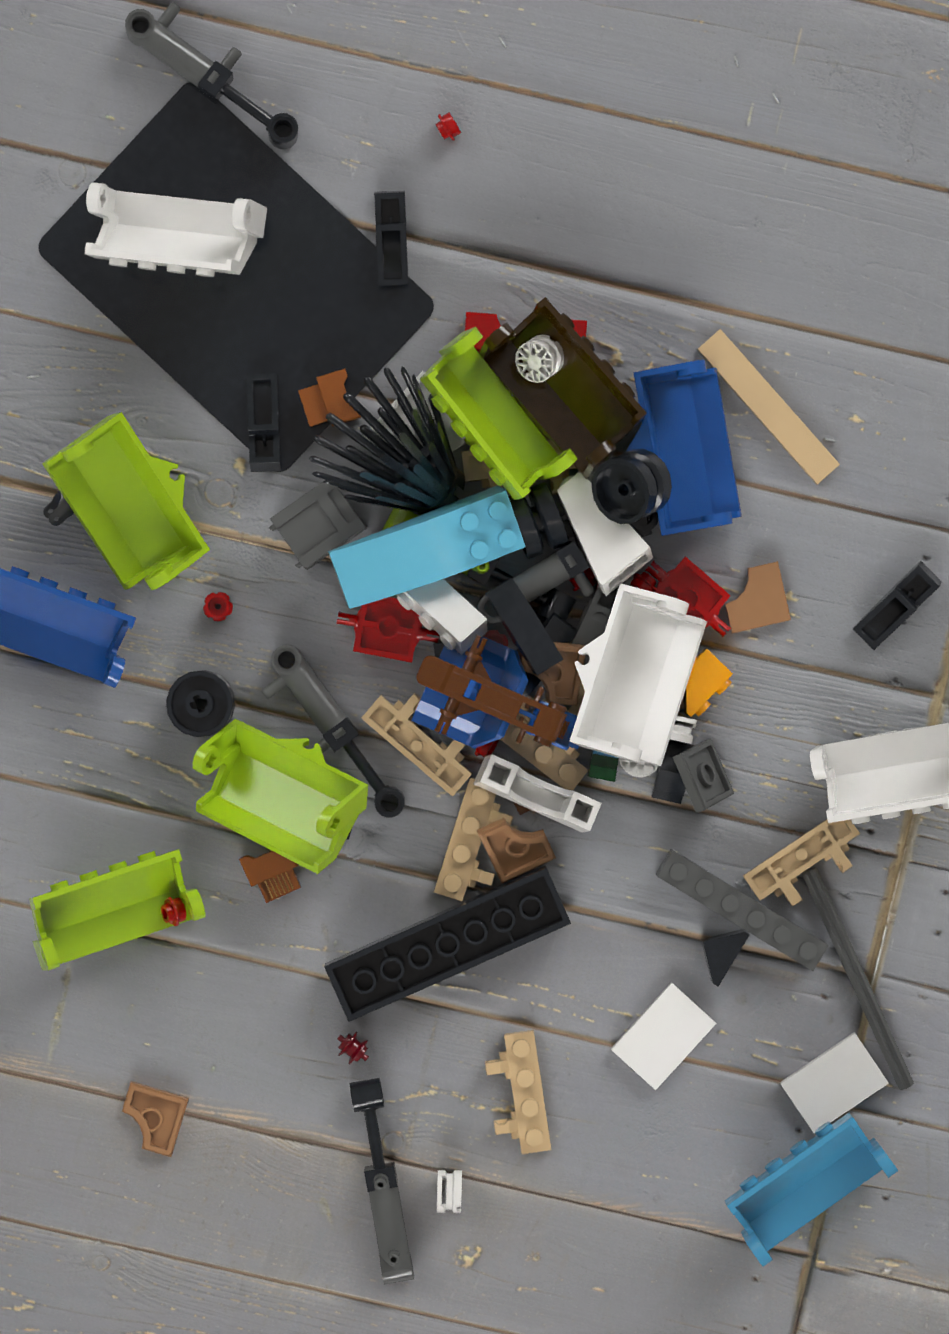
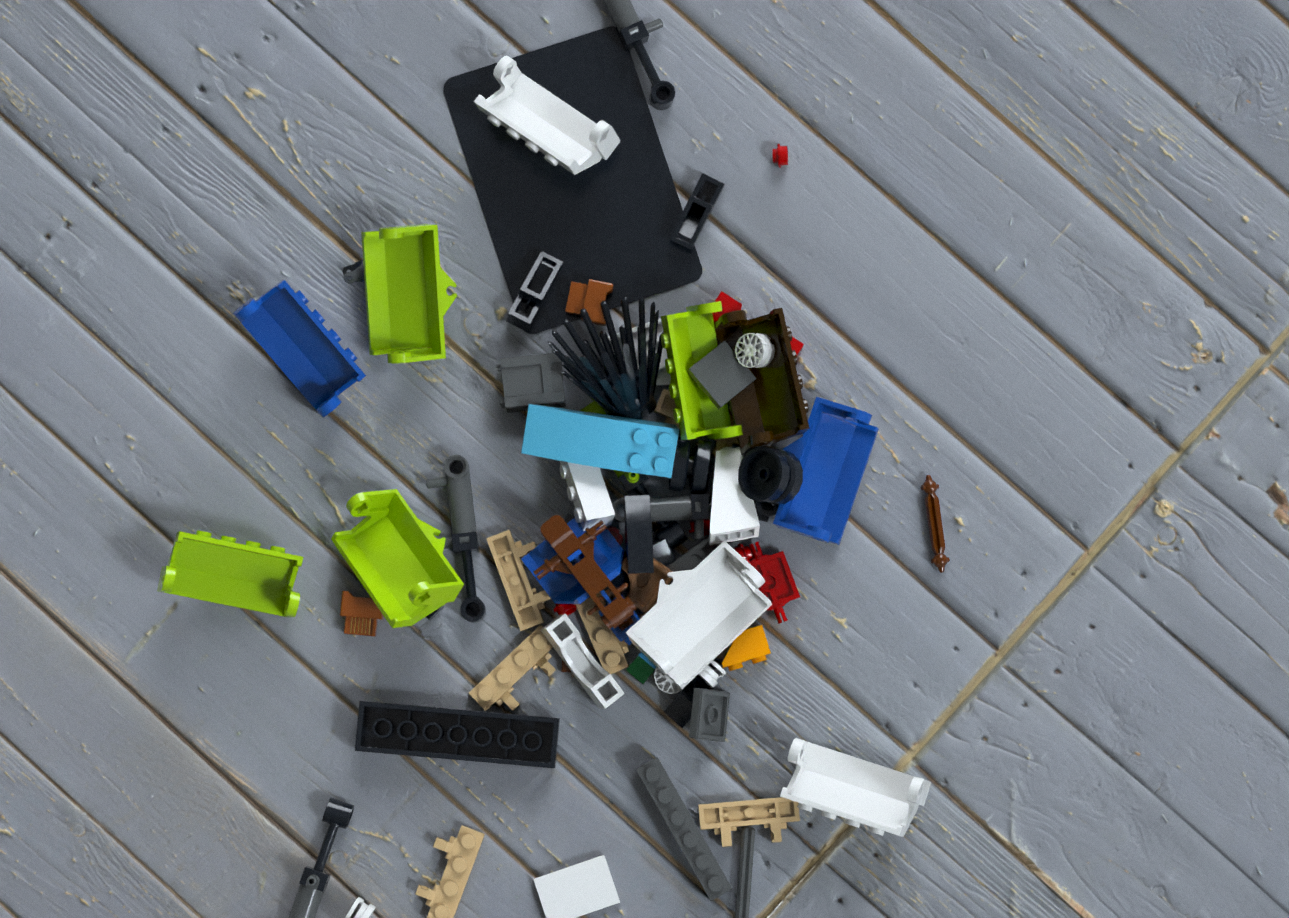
camera: 30 degrees right, 5 degrees down
medium nougat tile [122,1081,189,1157] -> none
red plate [161,897,187,926] -> none
black wheel [166,670,236,737] -> none
red plate [203,592,233,622] -> none
red plate [337,597,439,663] -> none
dark red wheel [337,1031,369,1065] -> none
medium nougat tile [477,818,556,883] -> none
tan tile [697,329,840,485] -> none
black slope [701,929,750,987] -> none
medium nougat tile [725,561,791,634] -> none
black slope [853,561,942,650] -> none
none -> dark grey tile [687,341,756,410]
none -> reddish brown wheel [920,475,950,573]

